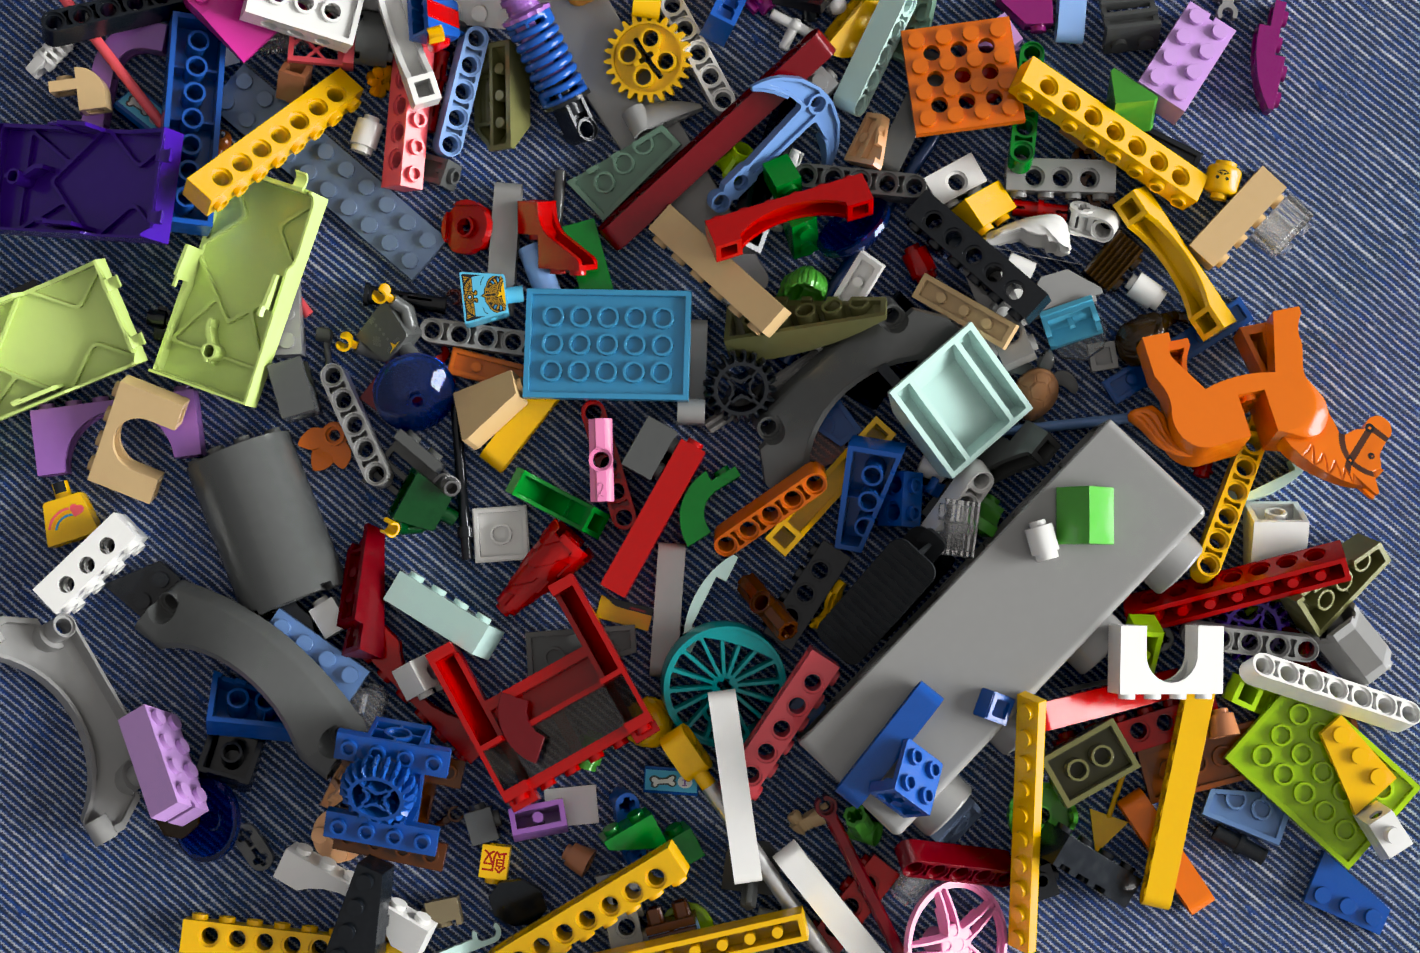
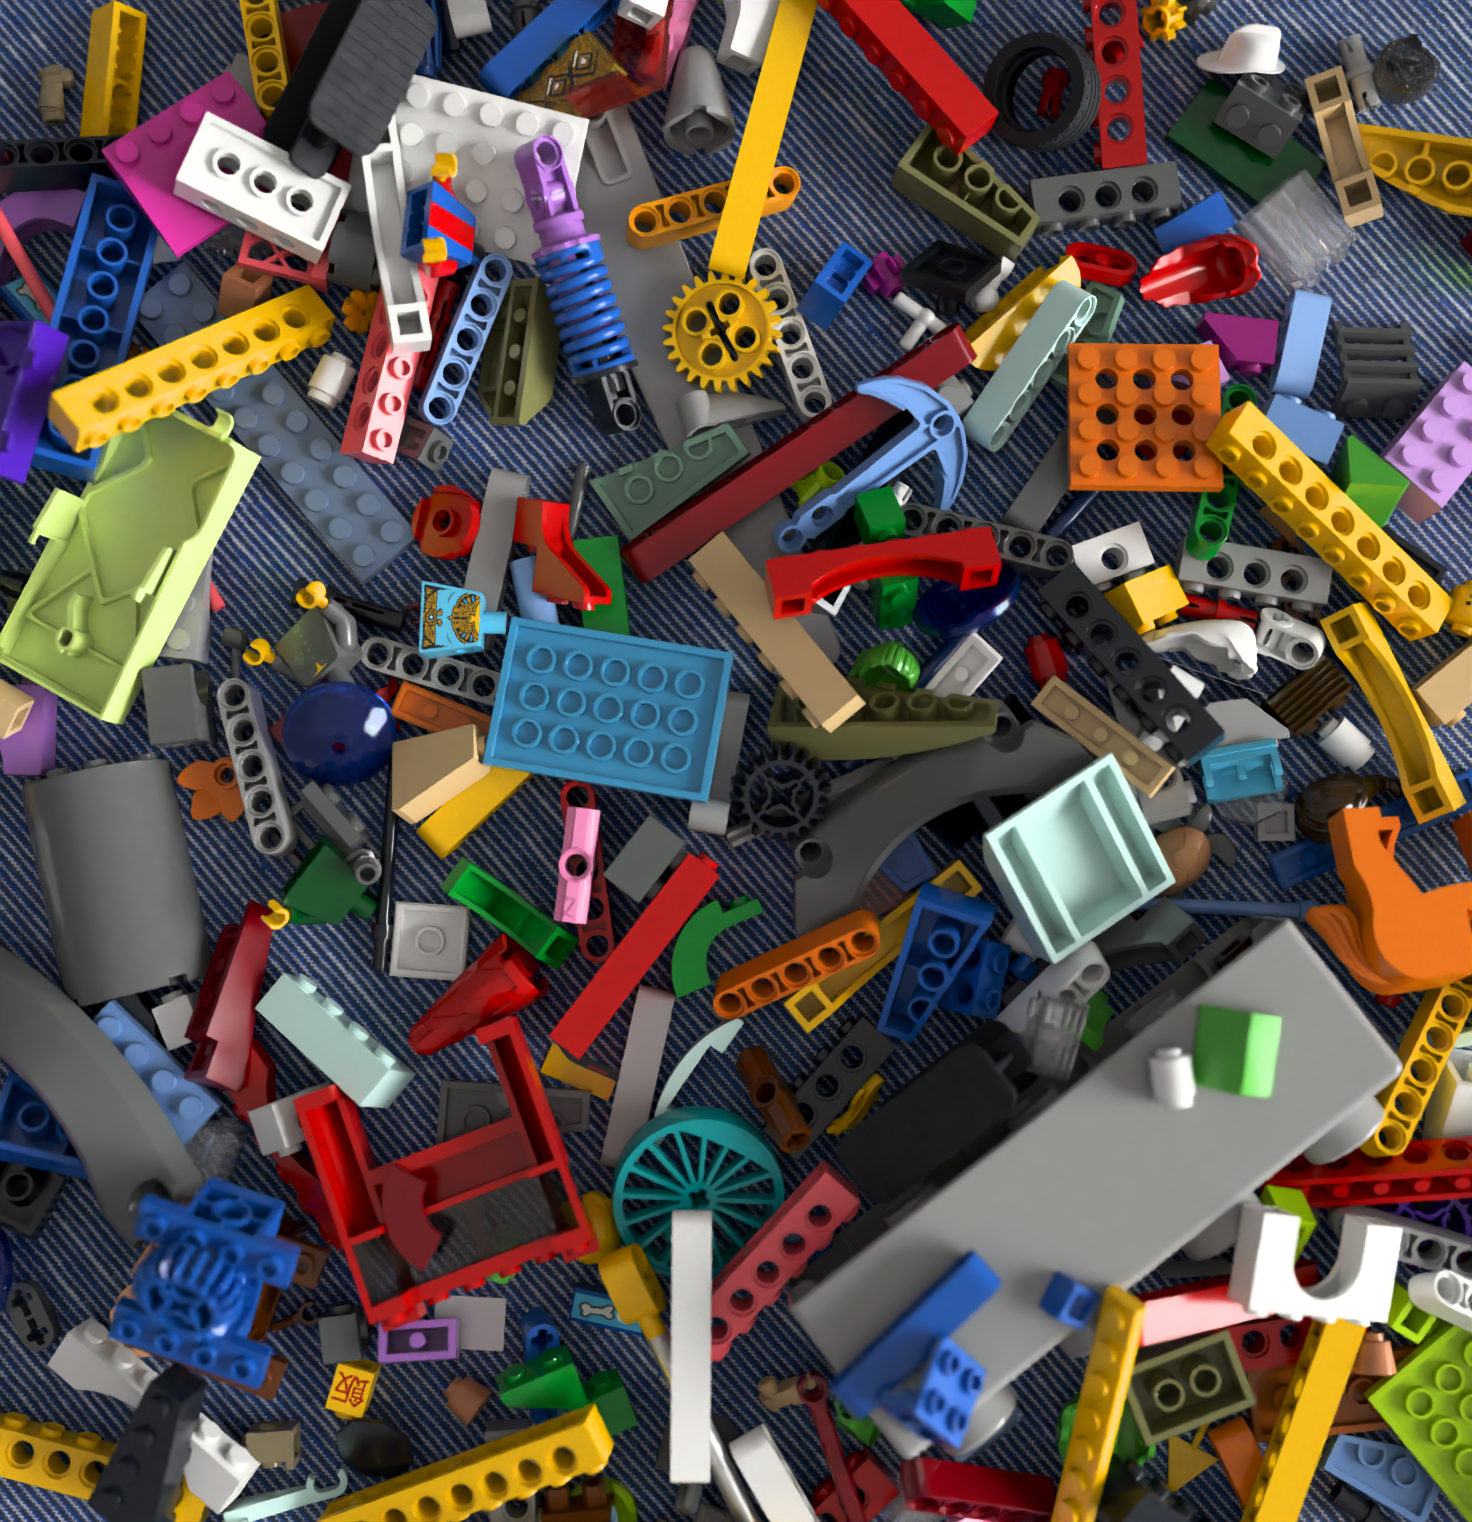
camera: 10 degrees right, 0 degrees up
light nougat wing [844,112,890,170] -> none
none -> medium blue brick [1259,393,1345,470]

